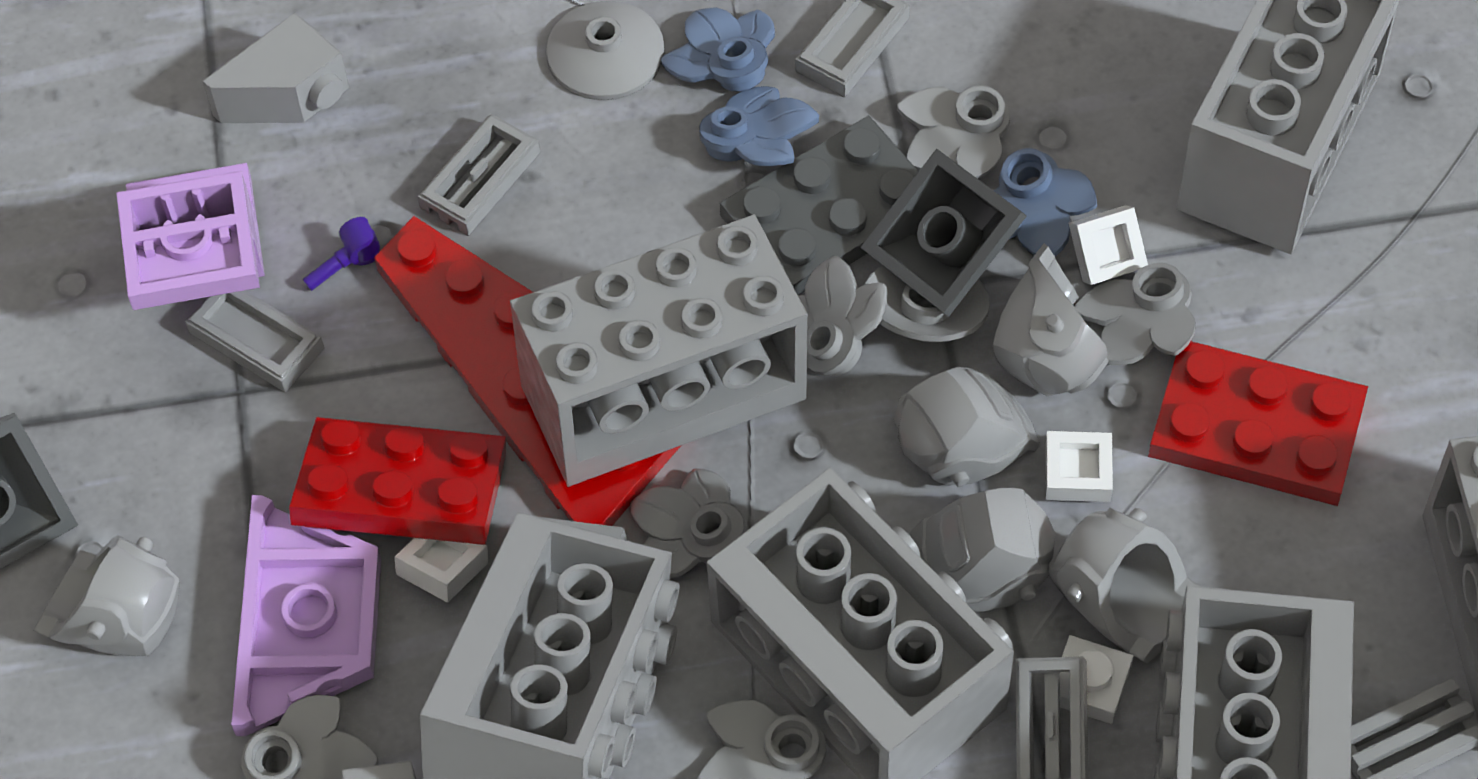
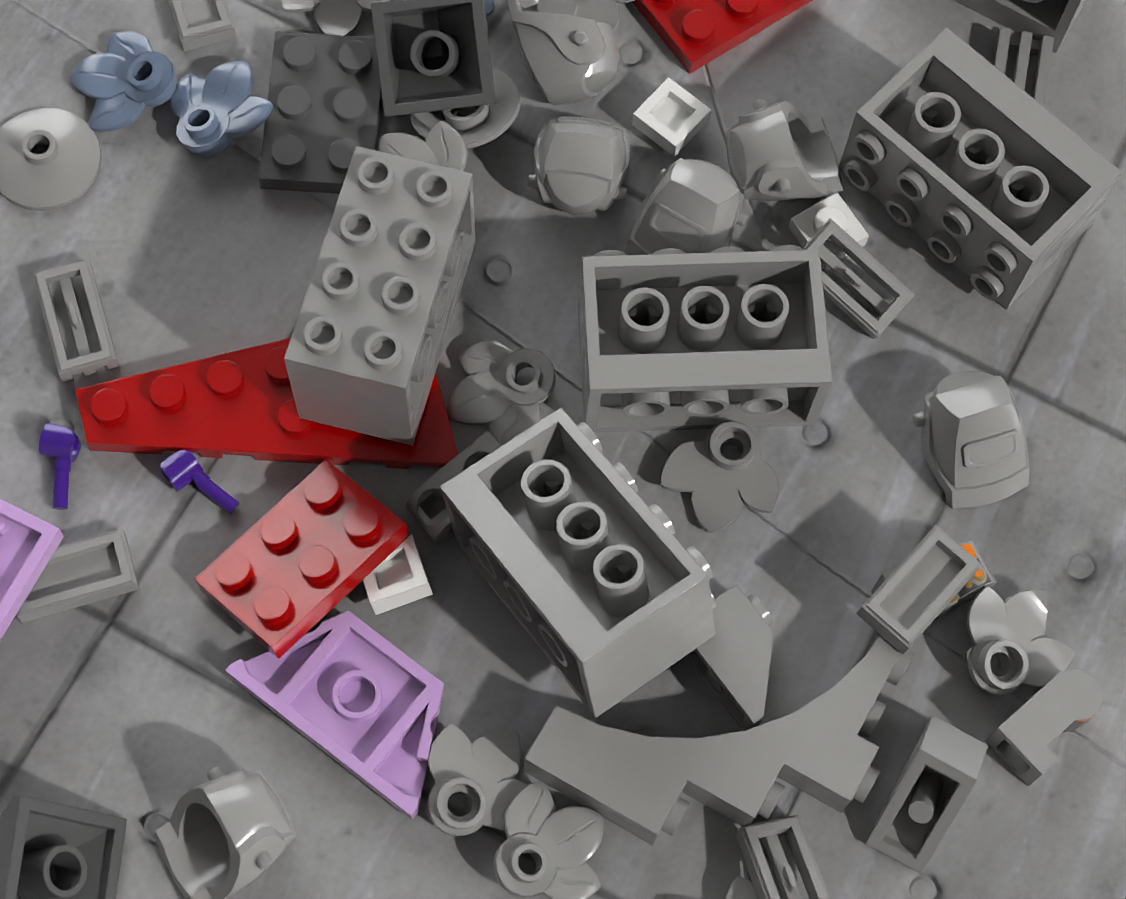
camera: 60 degrees left, 10 degrees up
none -> dark purple hand [160,450,239,514]

